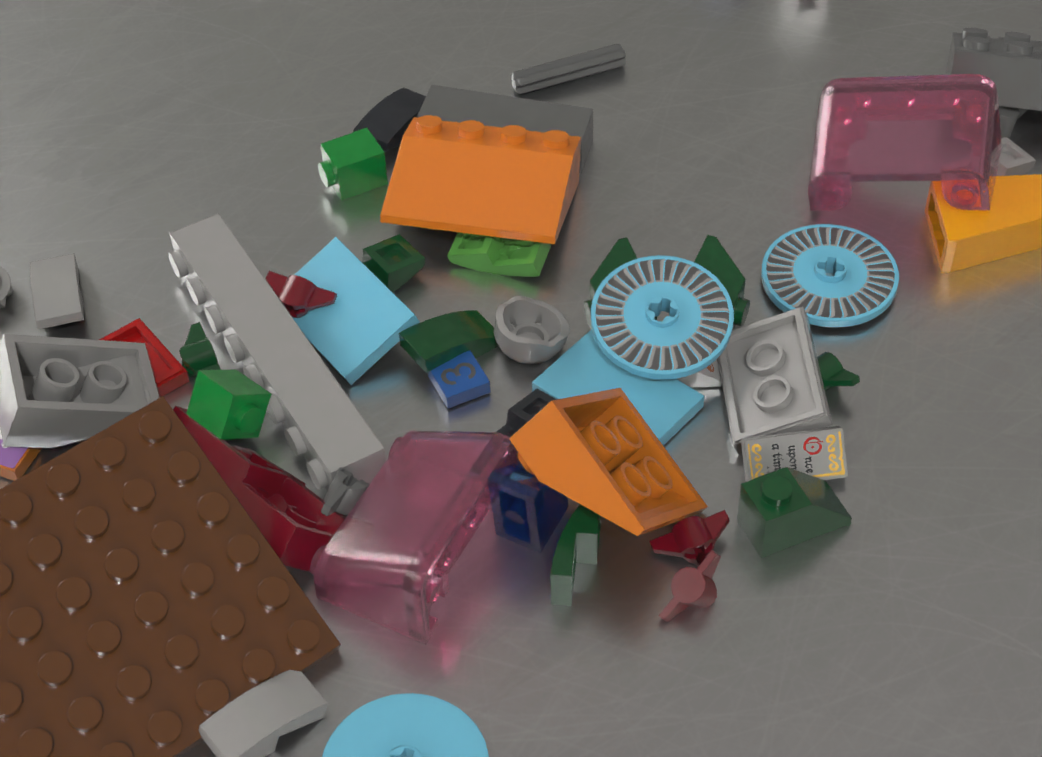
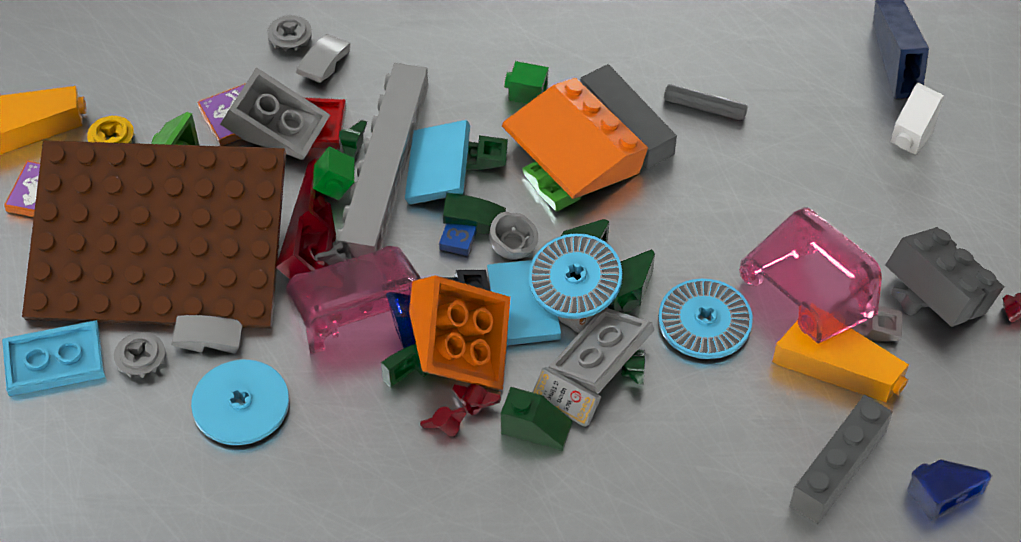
camera: 40 degrees right, 5 degrees up
dark red piece [265,271,337,318] -> none
black slope [353,87,426,151] -> none

